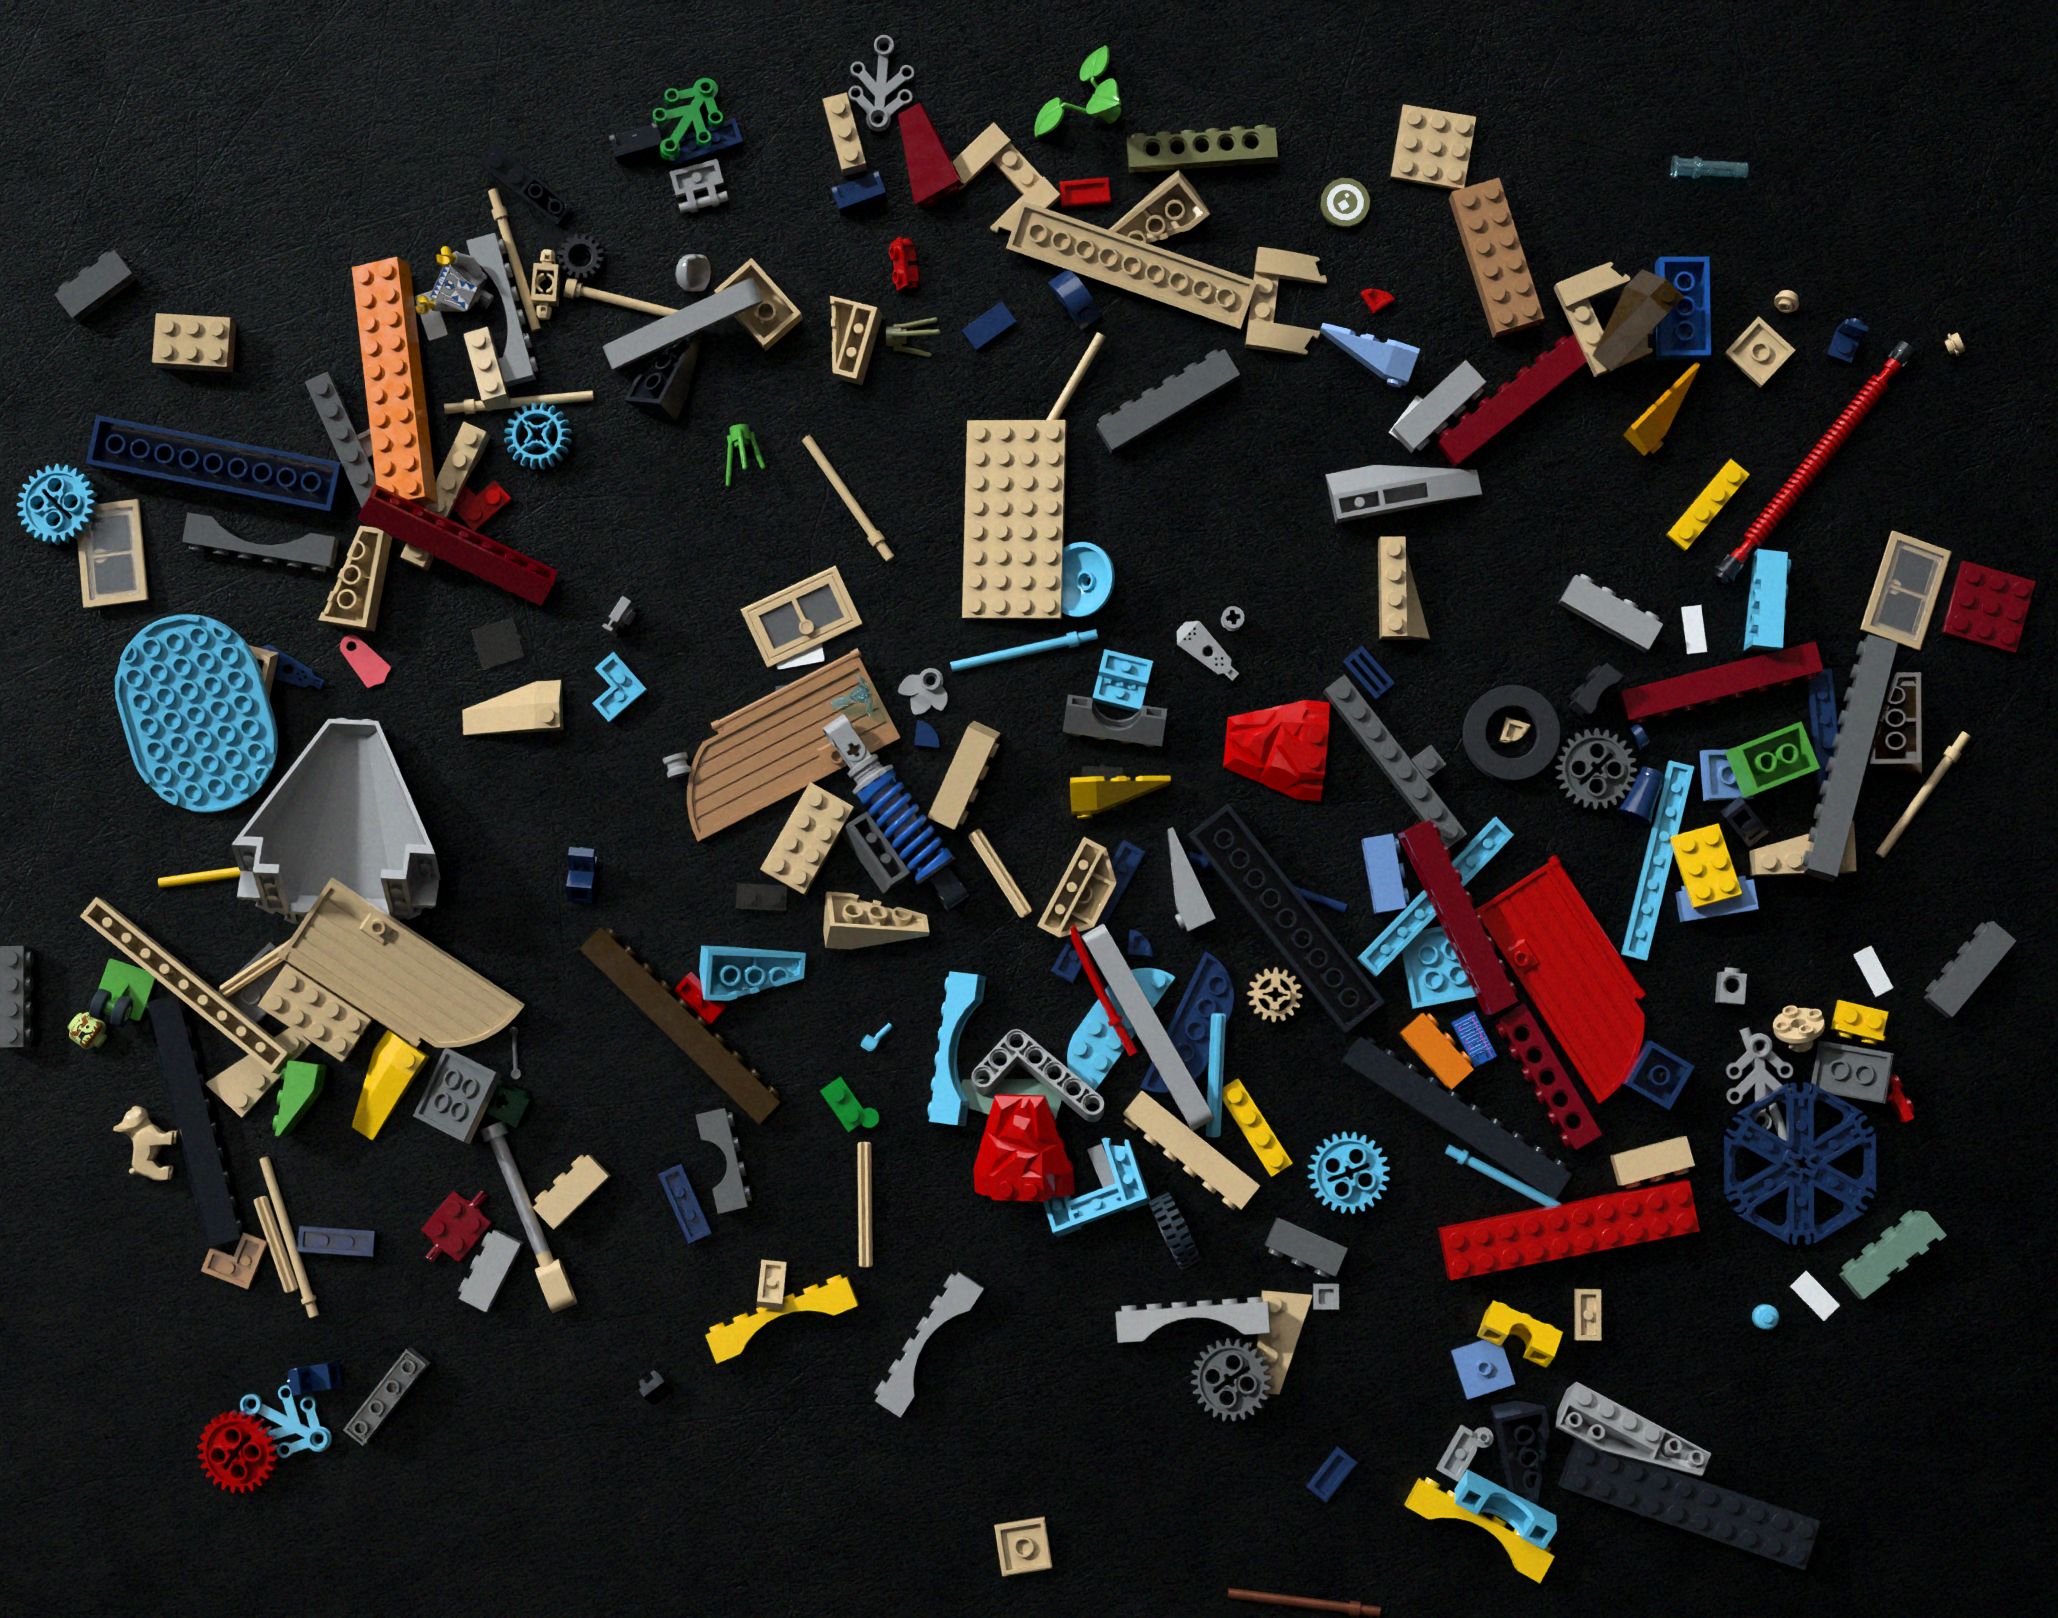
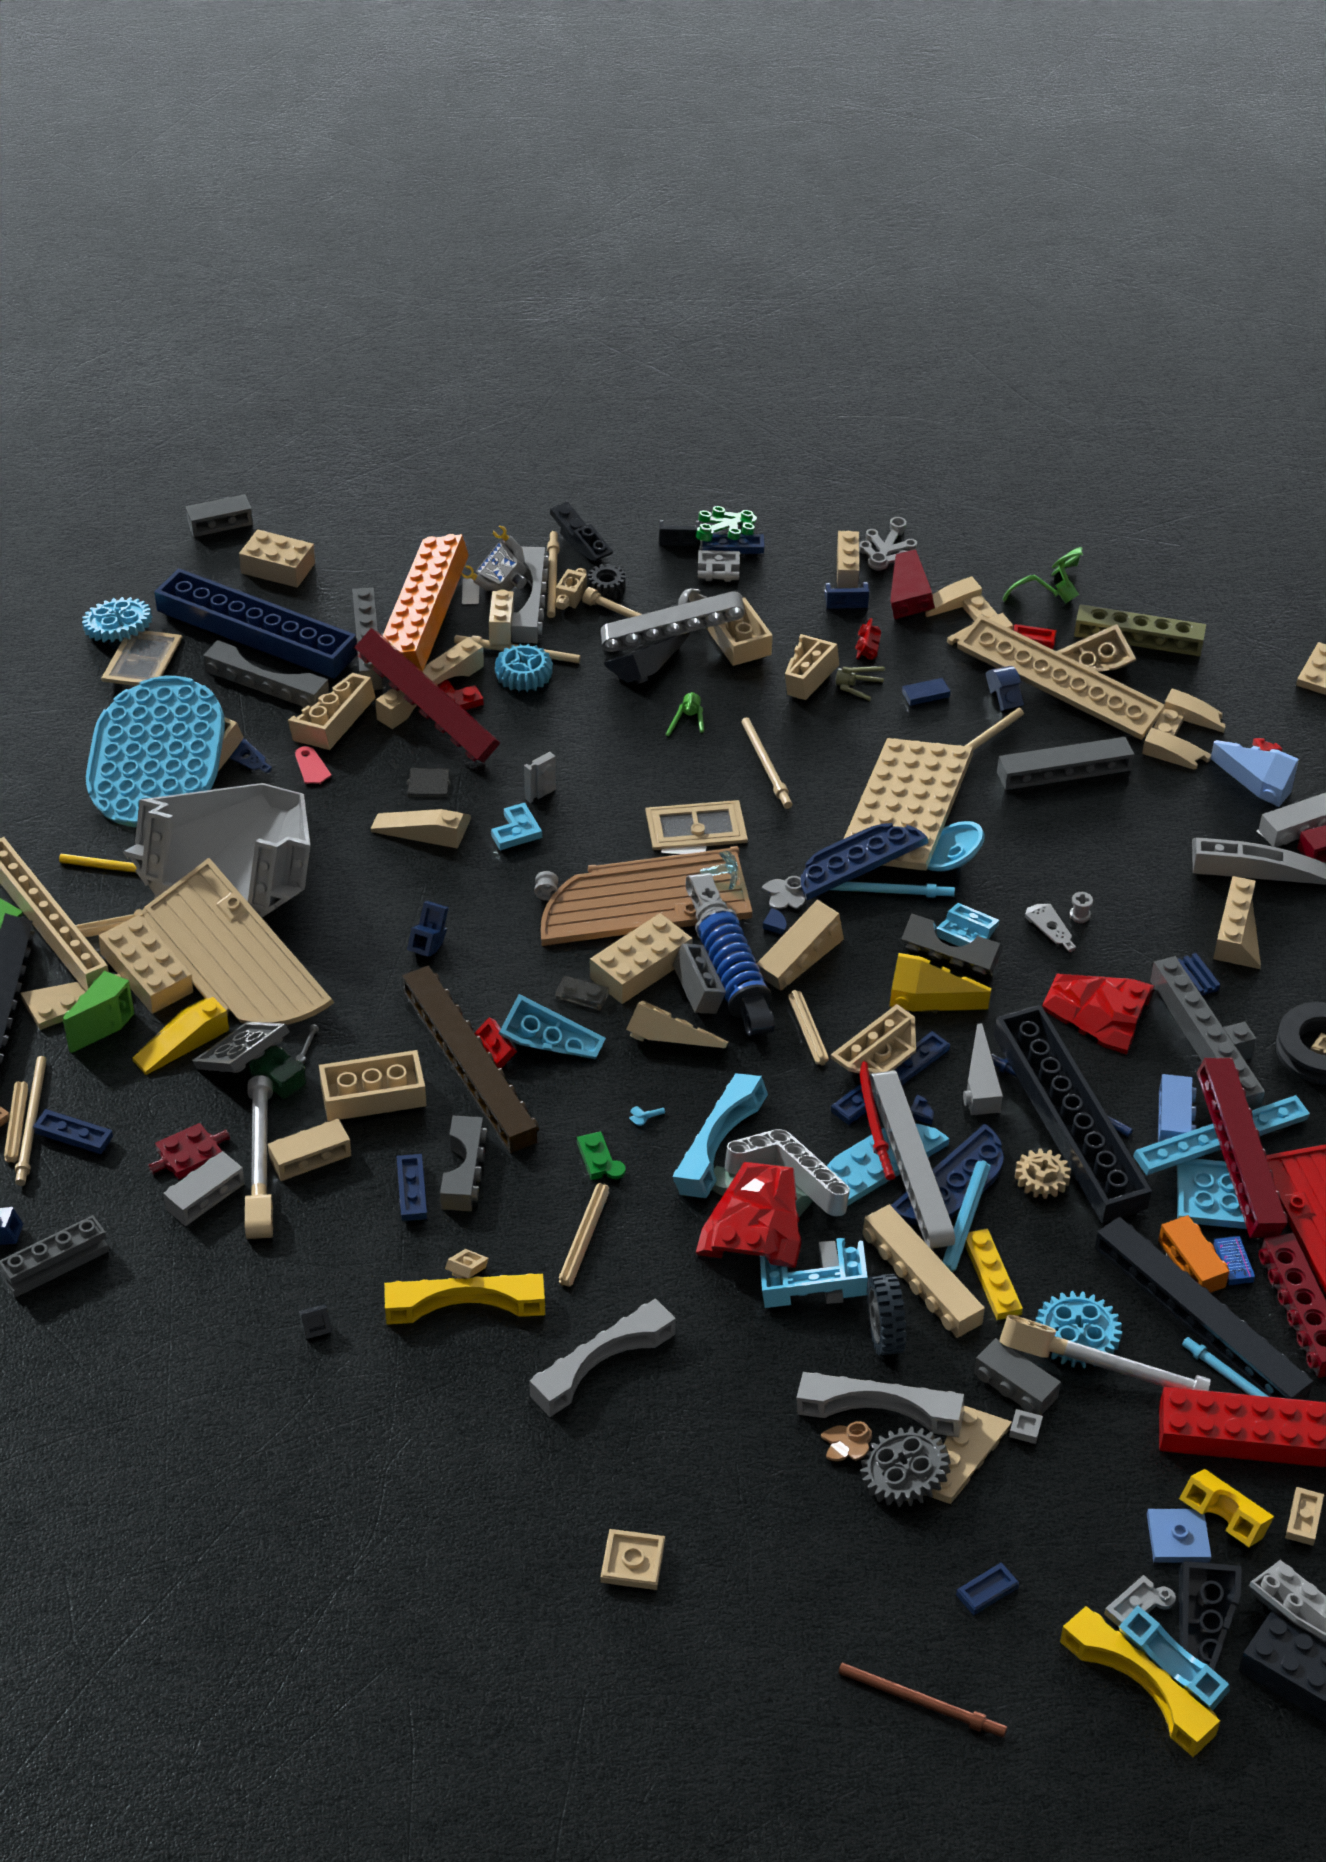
camera: 15 degrees right, 40 degrees down
olive tile [1320,178,1370,228] -> none
none -> tan brick [319,1050,426,1121]
none -> dark blue plate [801,823,928,900]
none -> medium nougat plate [821,1422,872,1461]
none -> piece [1000,1315,1210,1391]

